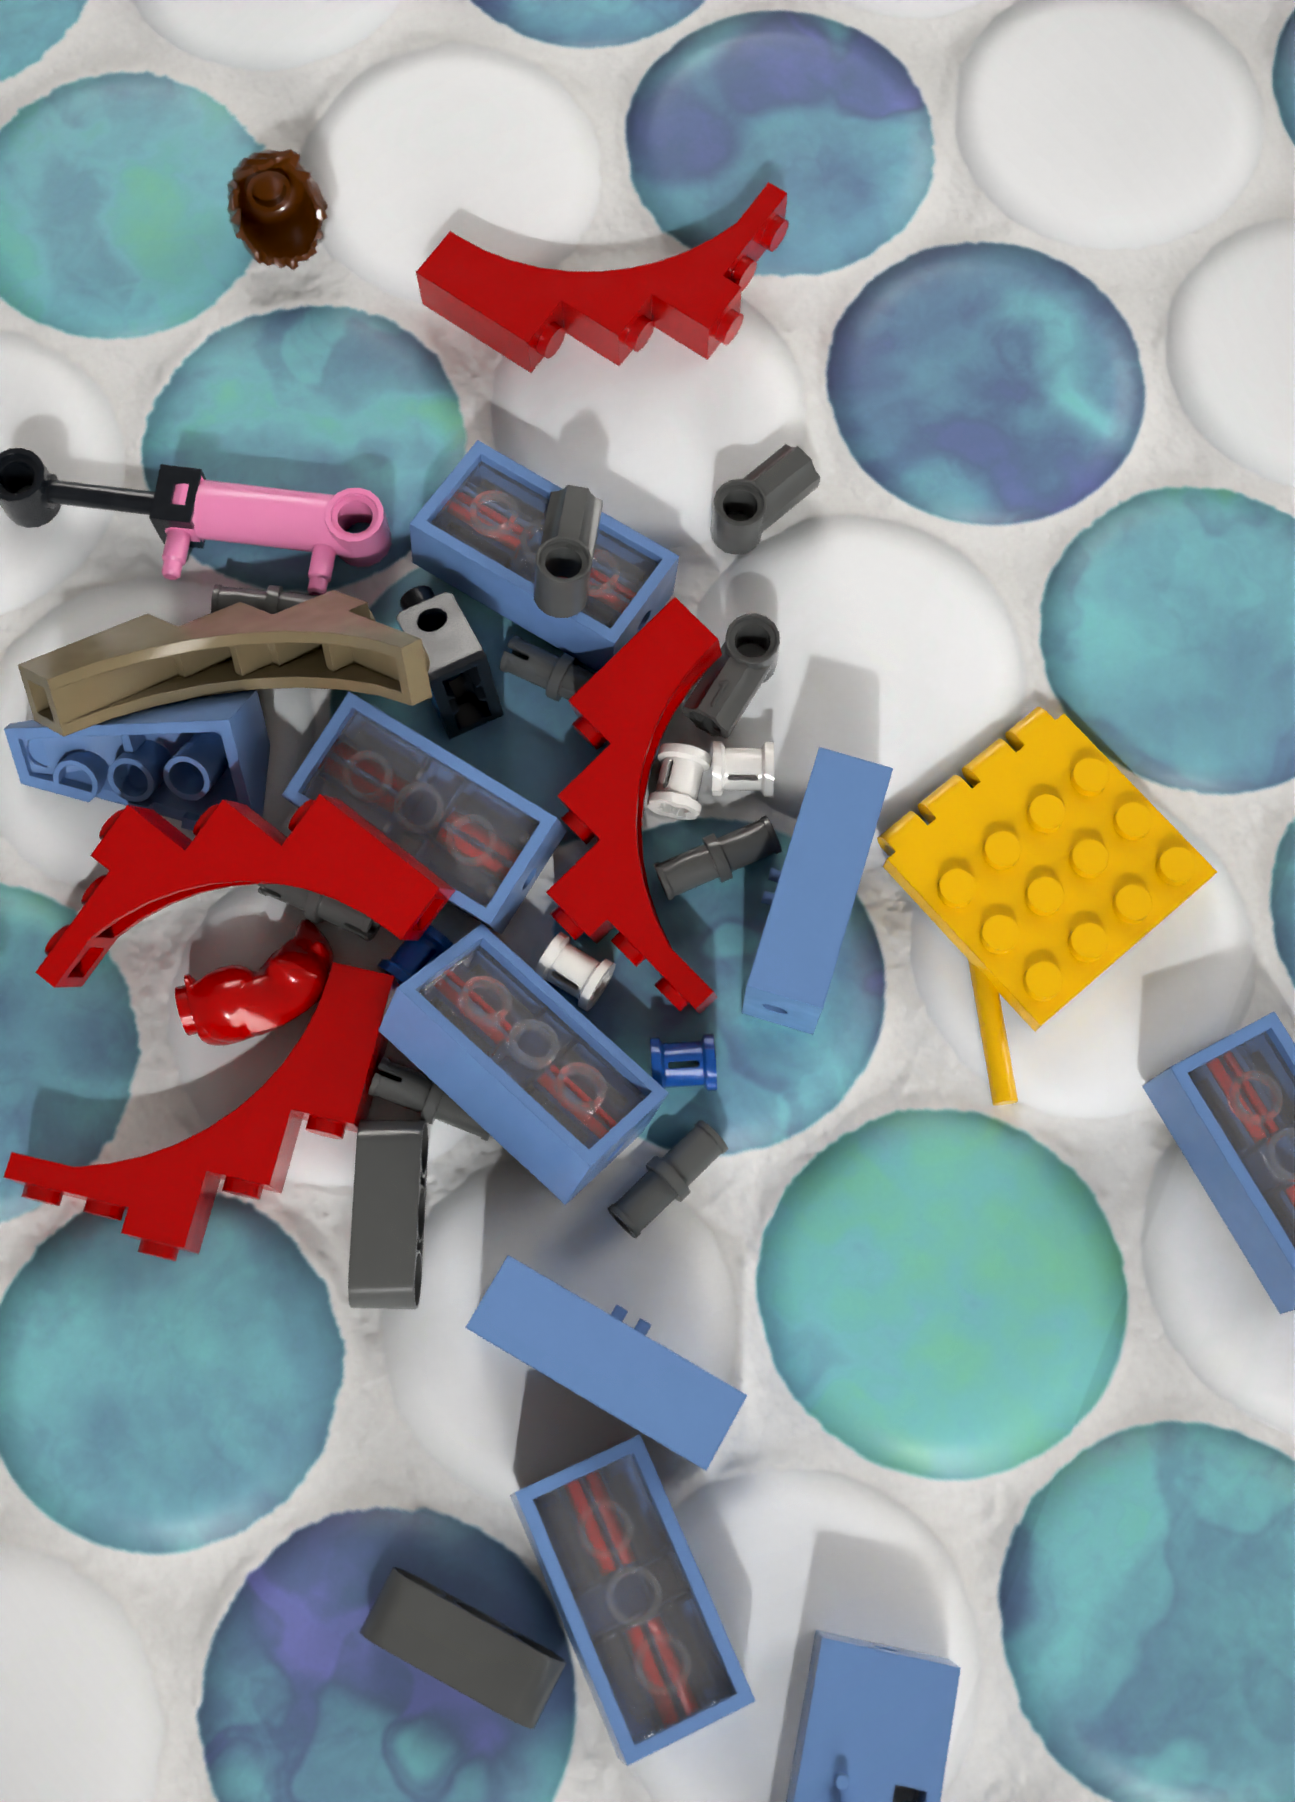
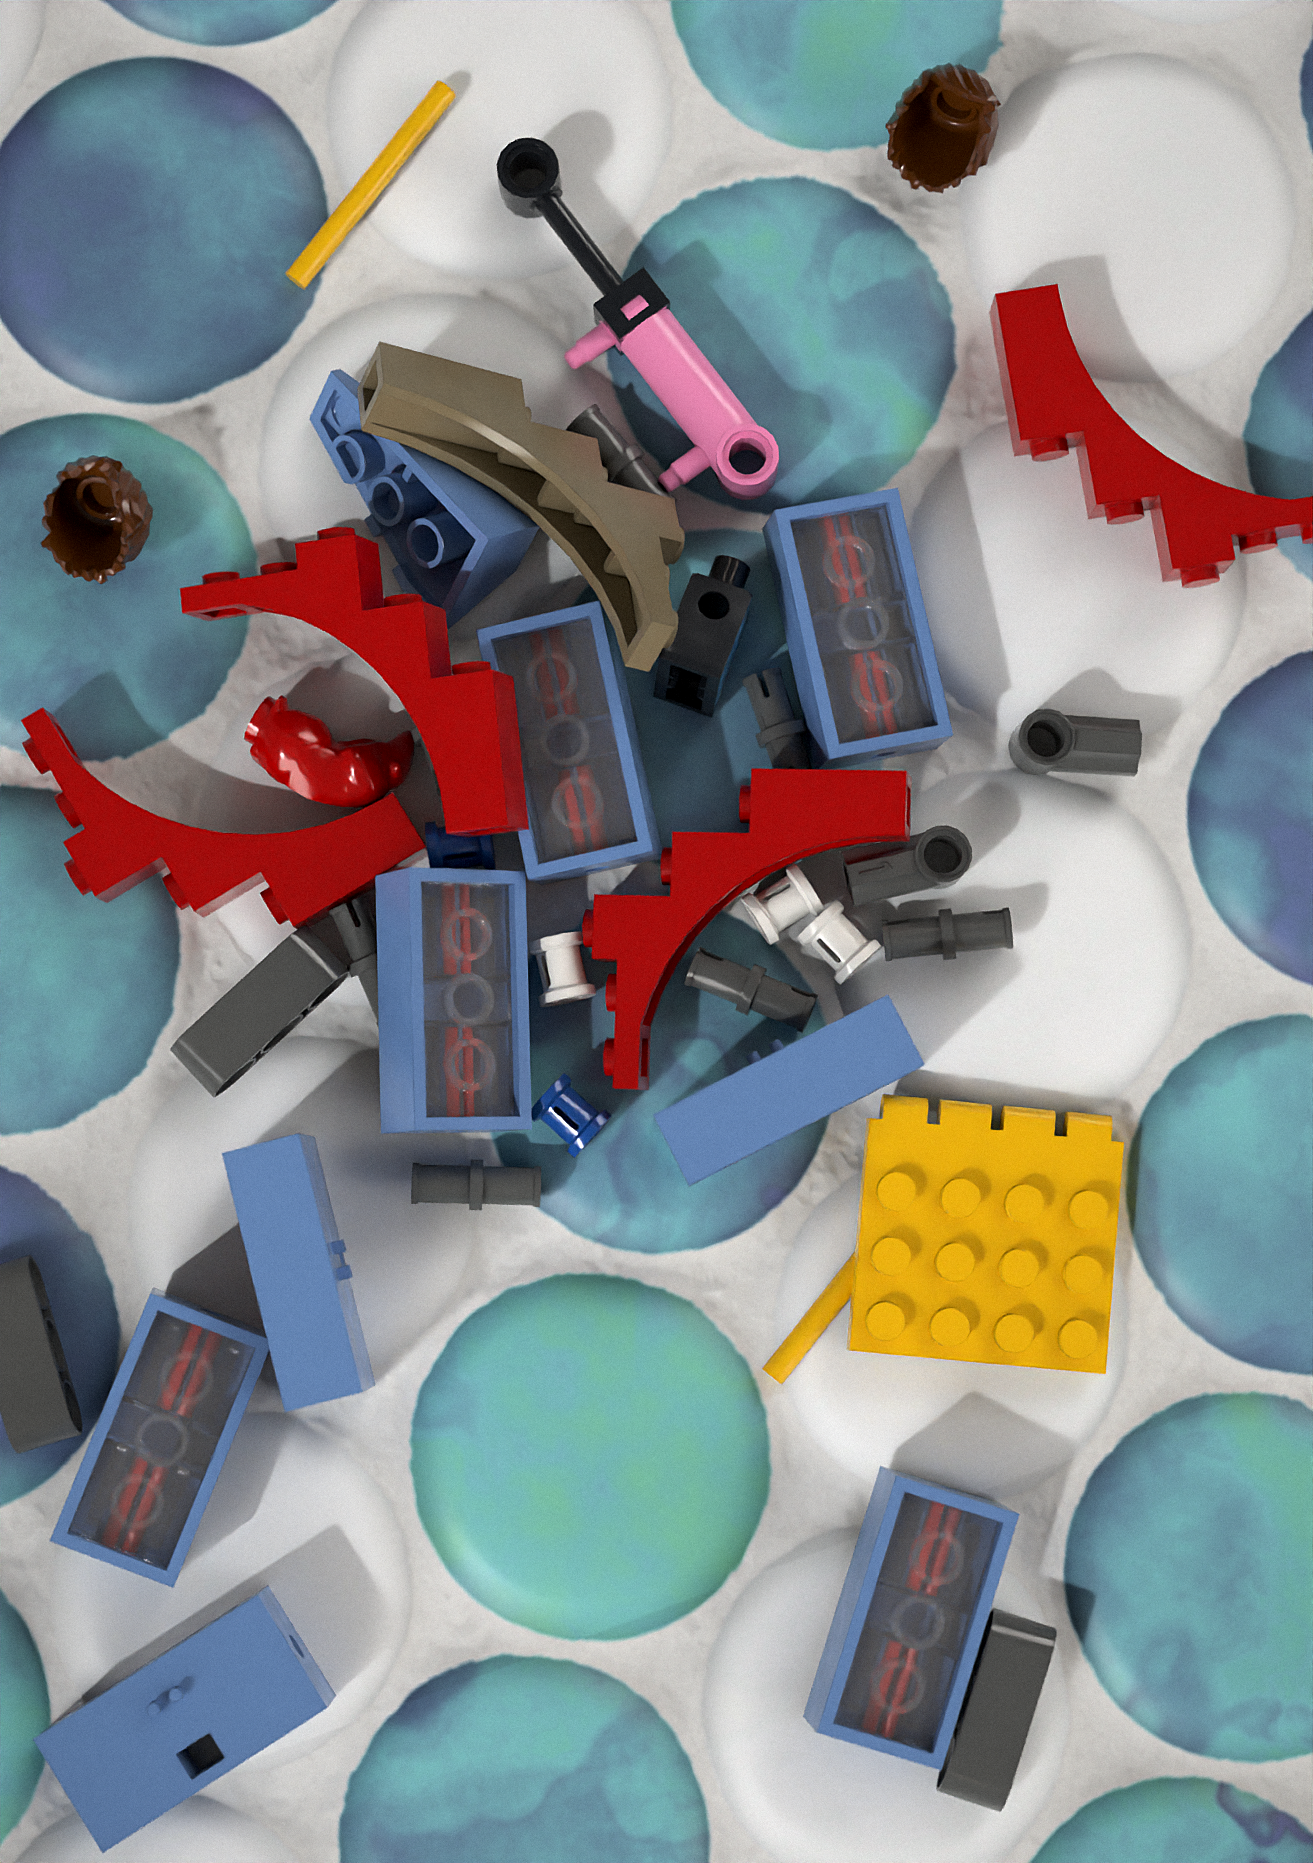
camera: 50 degrees right, 10 degrees up
dark grey piece [533,485,603,618] -> none
none -> dark grey pin [882,907,1013,961]

